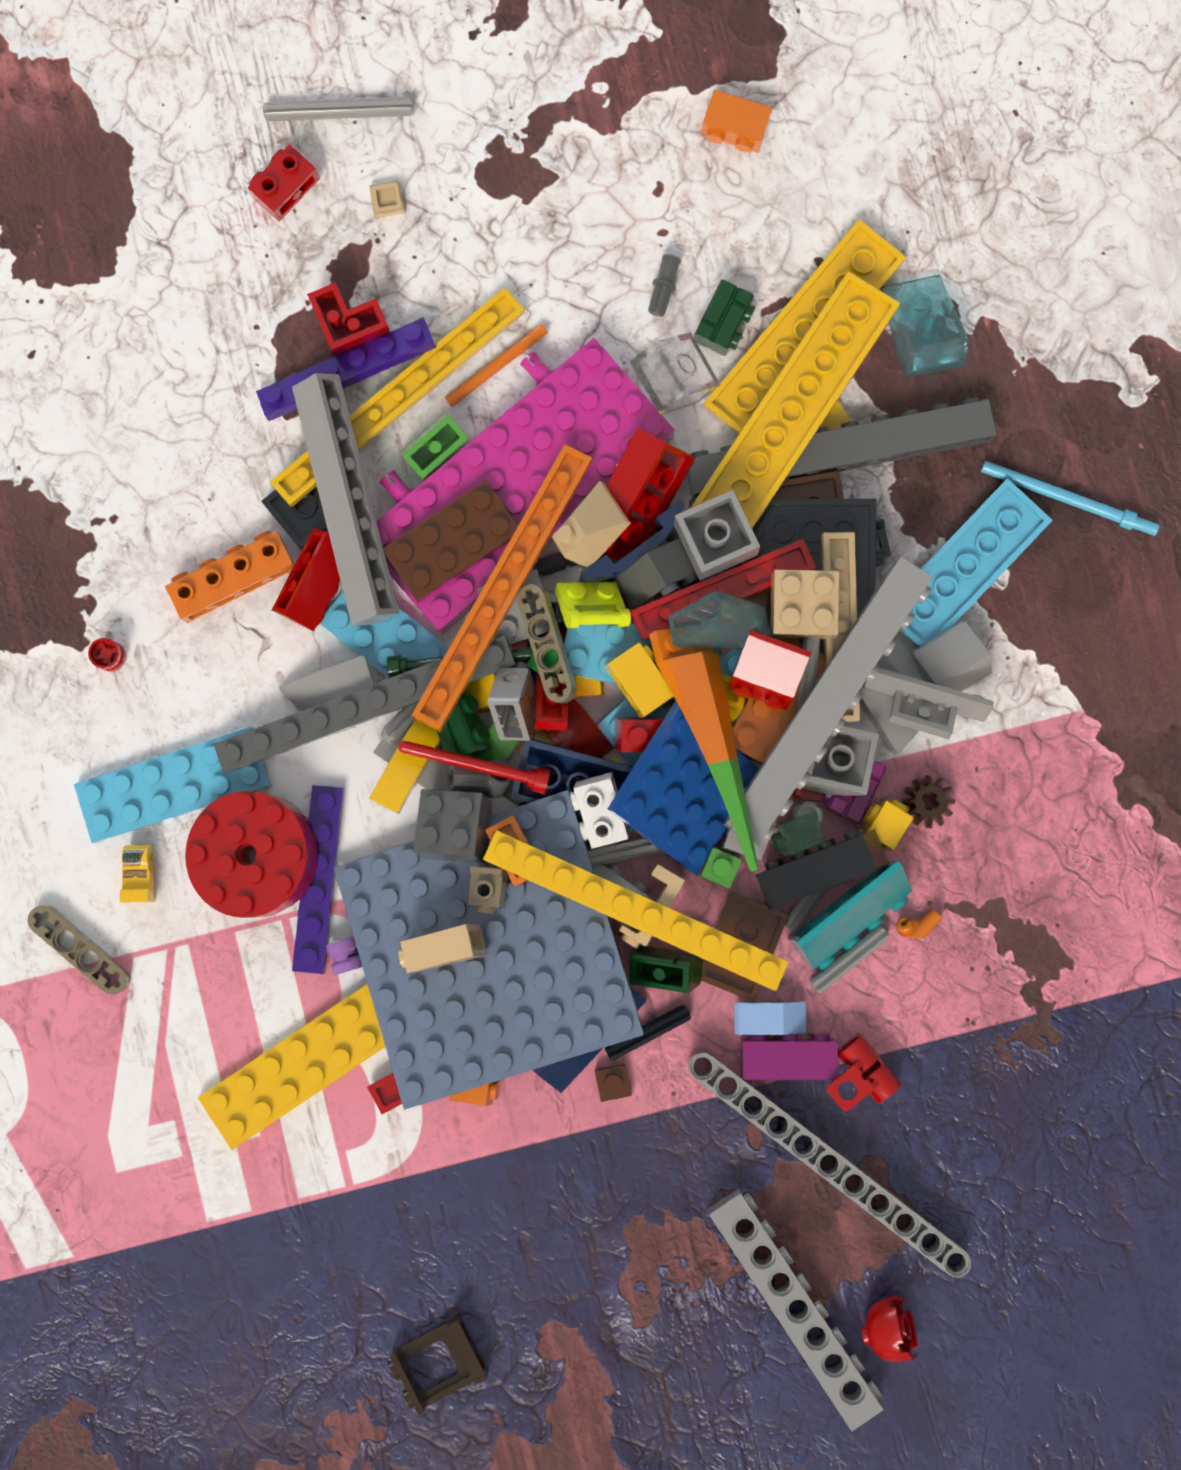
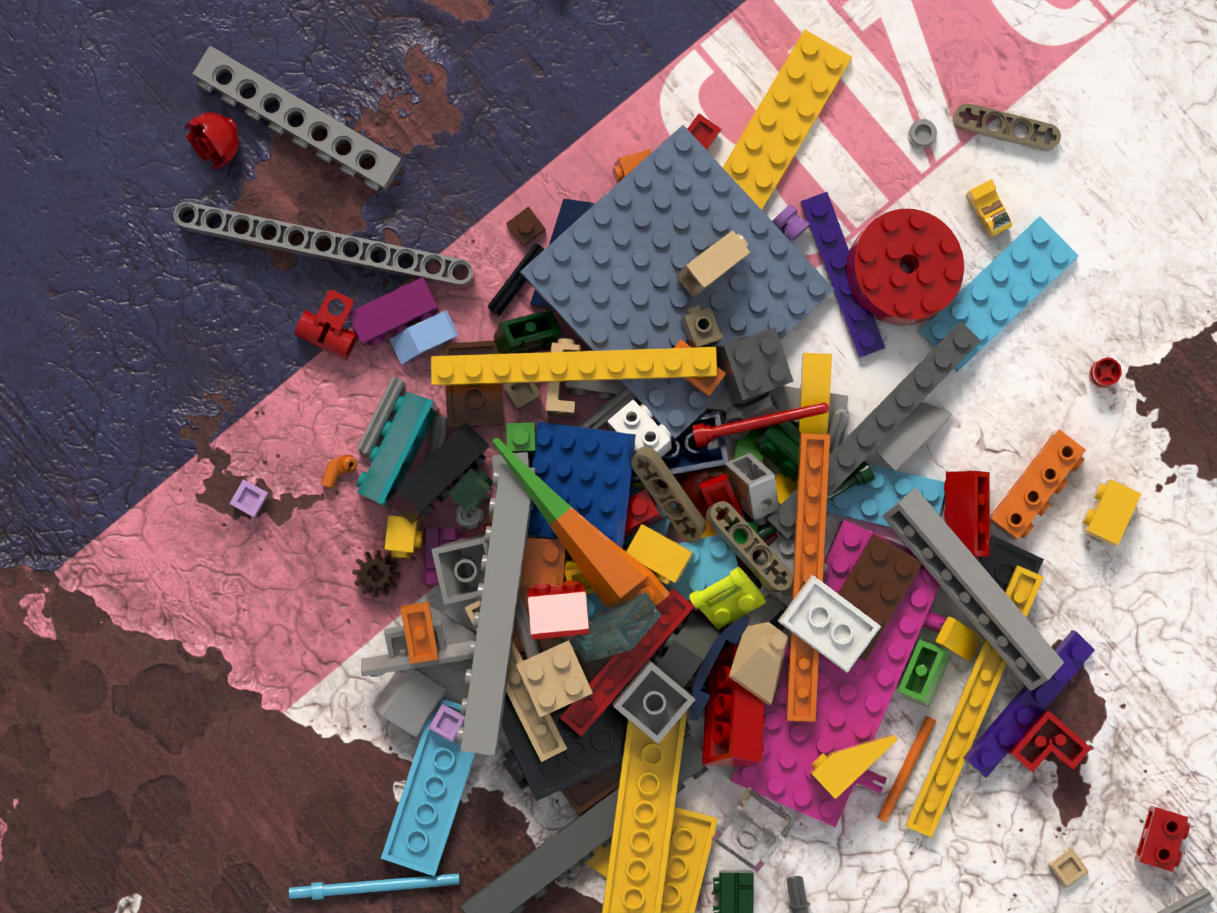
camera: 155 degrees right, 0 degrees up
none -> lavender plate [230,479,269,518]
none -> orange plate [400,602,439,664]
none -> lavender tile [428,704,465,742]
none -> dark tan plate [503,383,542,410]
none -> dark tan beam [631,447,706,542]
none -> white tile [778,575,881,673]
none -> yellow slope [810,734,898,799]
none -> light grey tile [908,119,937,148]
none -> yellow tile [936,616,984,662]
none -> yellow brick [1082,479,1141,546]

